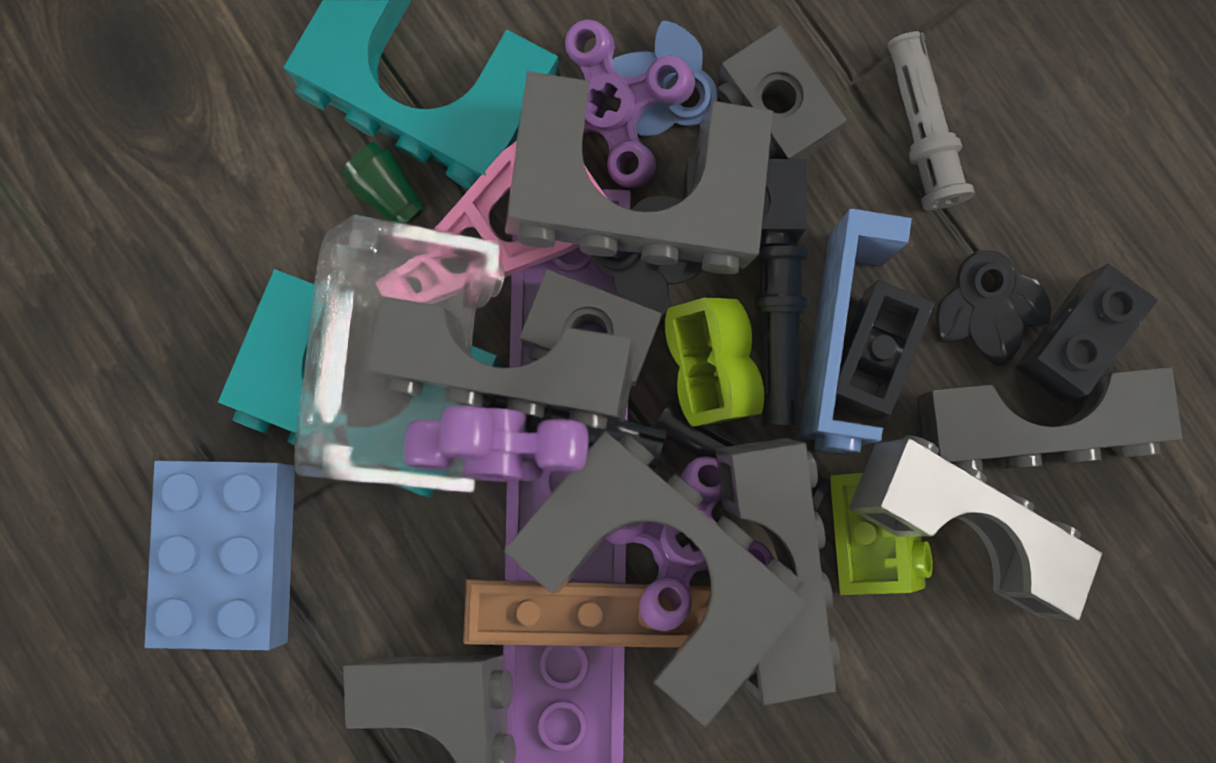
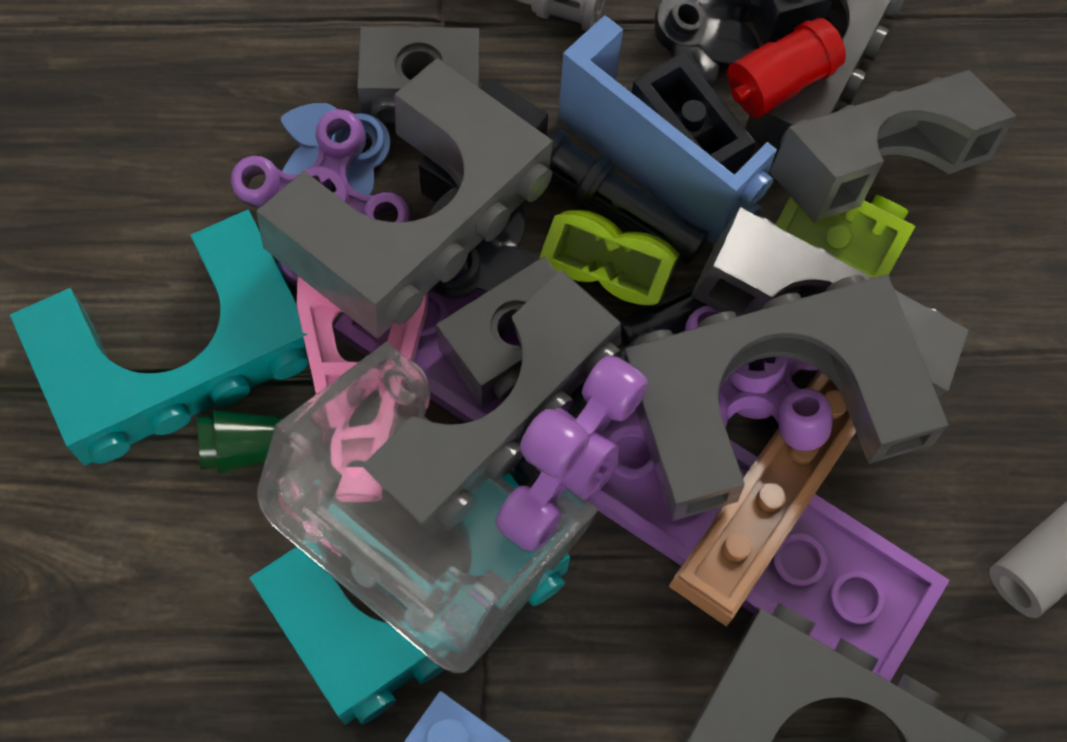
camera: 60 degrees left, 15 degrees down
none -> red piece [727,18,846,118]

